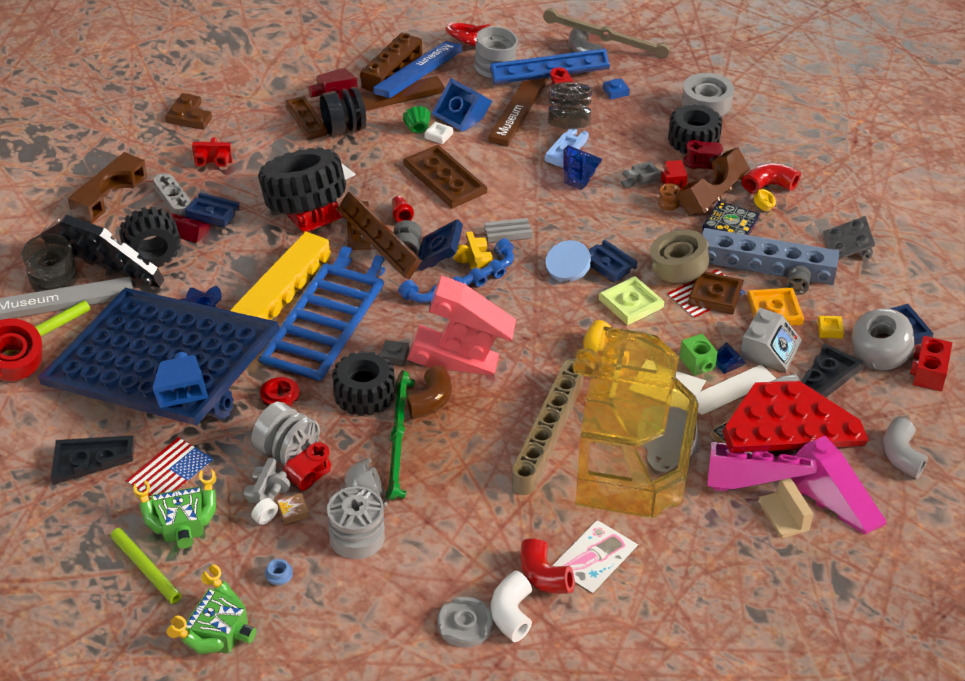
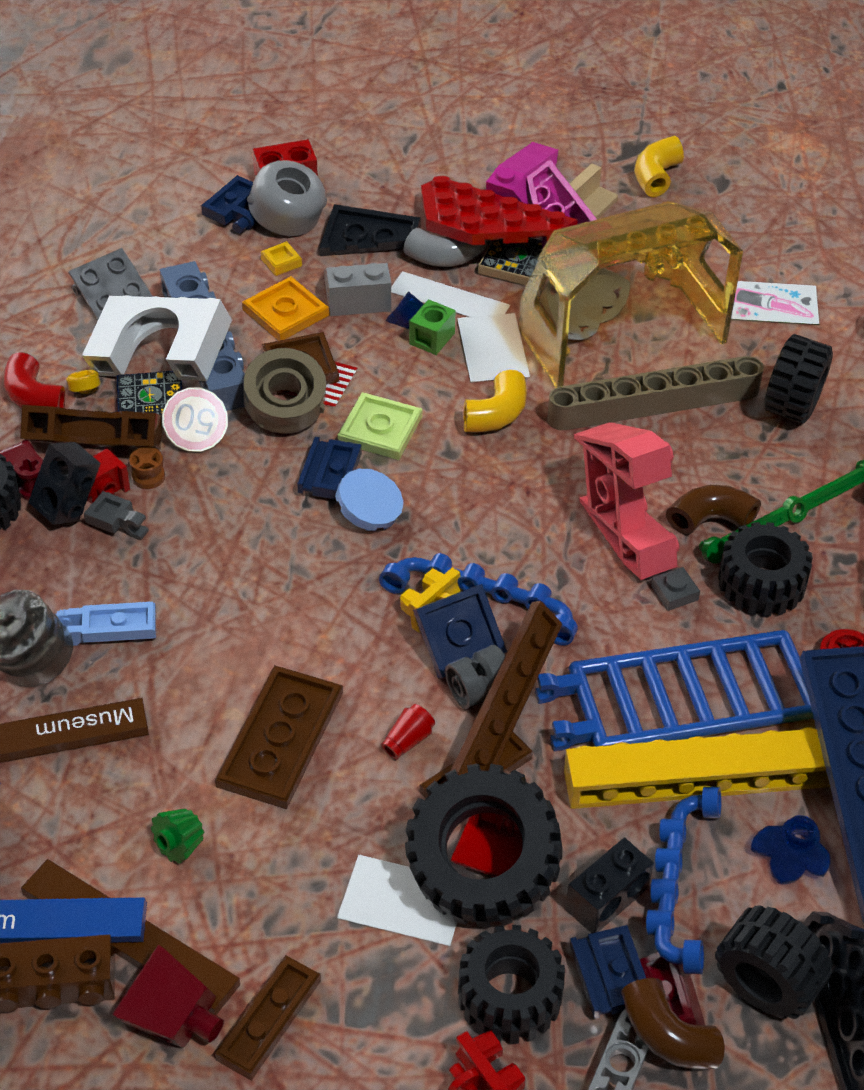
camera: 125 degrees left, 5 degrees up
black wheel [319,87,366,137] -> none
white tile [425,122,453,144] -> none
blue slope [431,78,492,132] -> none
light grey tile [484,218,532,243] -> none
red cylinder [520,538,575,594] -> none
clear blue wing [563,145,602,190] -> none
dark grey wheel [786,265,811,295] -> none
light grey cylinder [883,417,928,479] -> none
none -> black brick [28,442,101,525]
none -> white arch [82,295,232,381]
none -> piece [162,387,228,452]
none -> black tyre [458,925,565,1044]
none -> black brick [565,837,654,933]
none -> reddish brown cylinder [621,978,725,1070]
none -> yellow cylinder [634,136,684,197]
none -> blue bar [646,787,722,975]
none -> black tyre [765,334,833,424]

